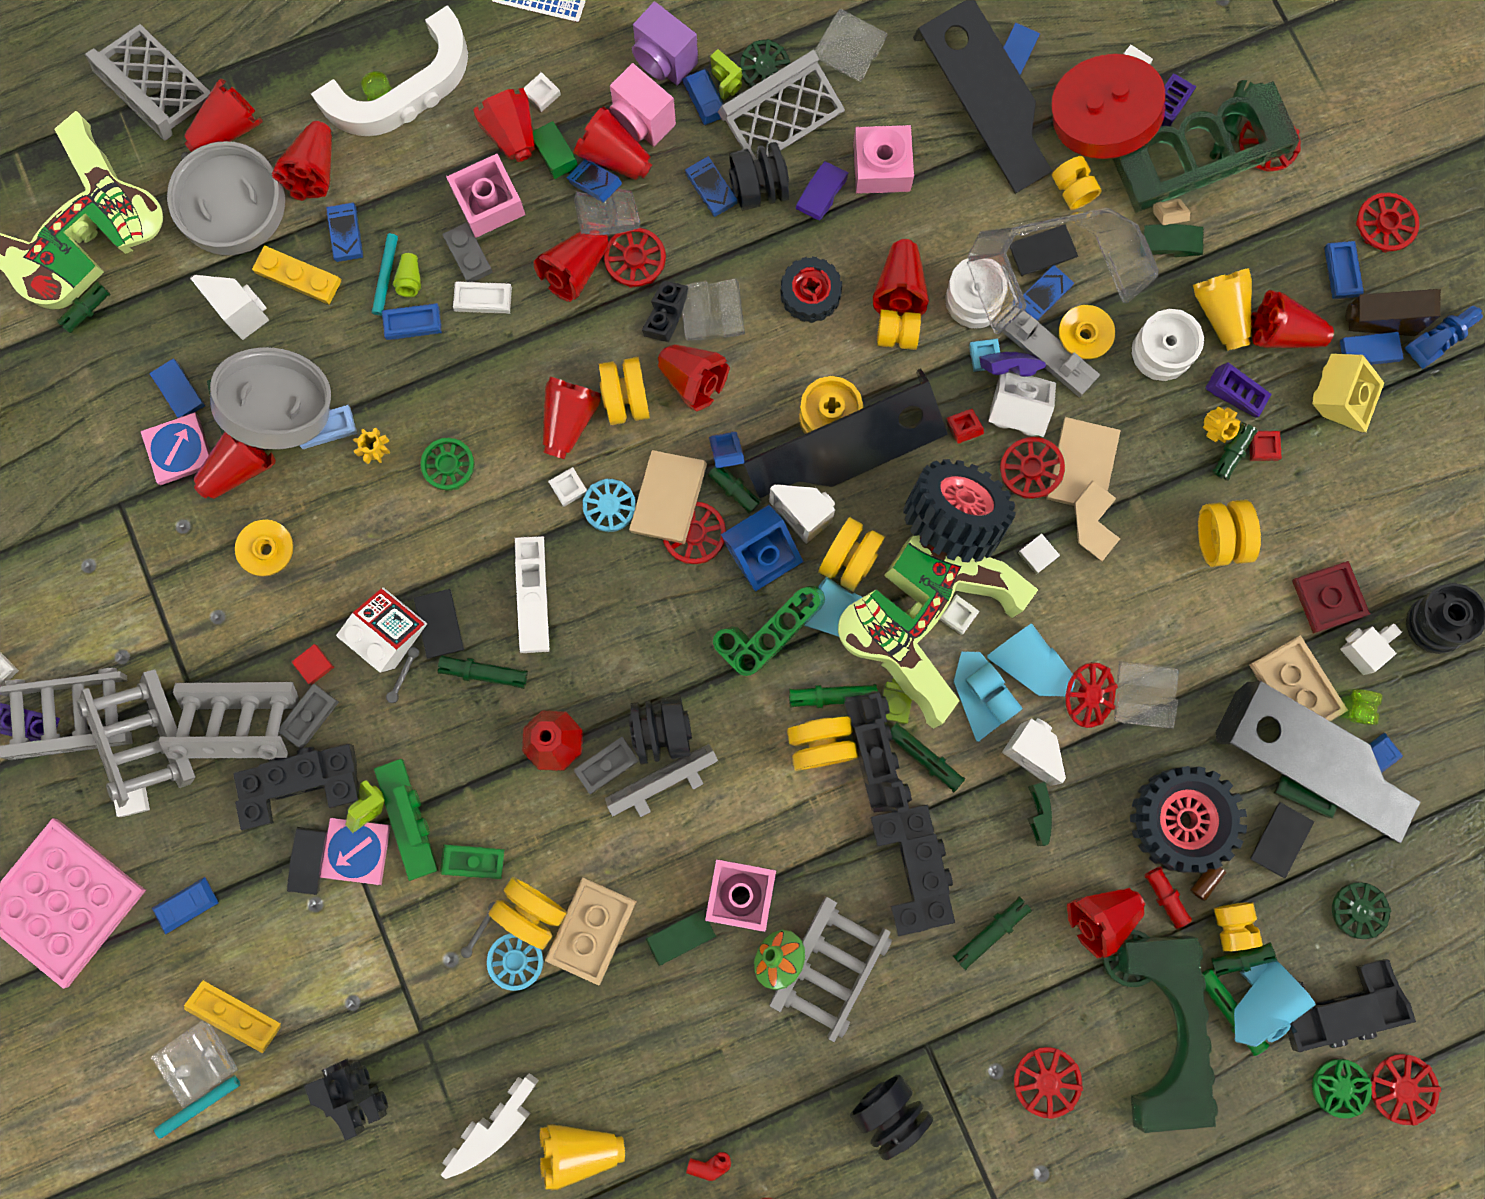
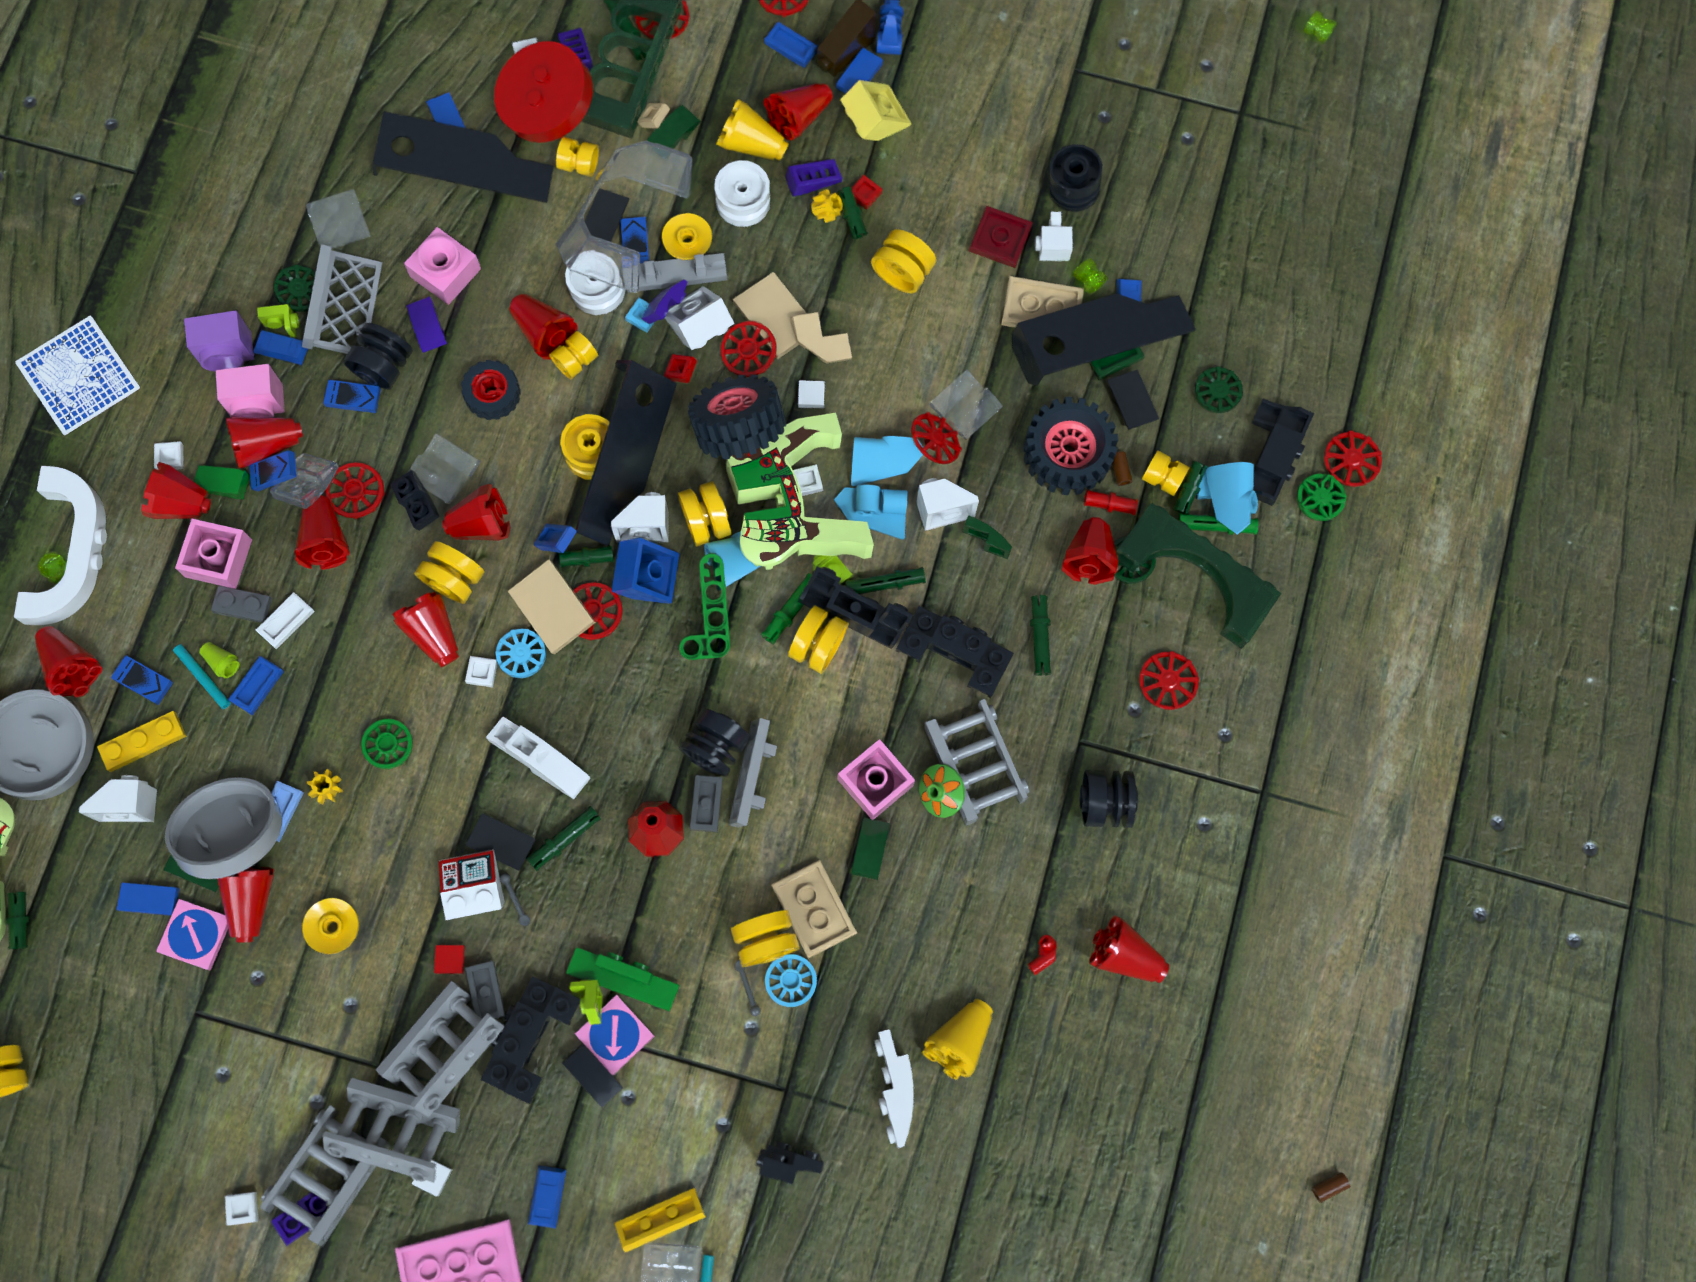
camera: 55 degrees left, 5 degrees down
green slope [440,844,505,879] -> none

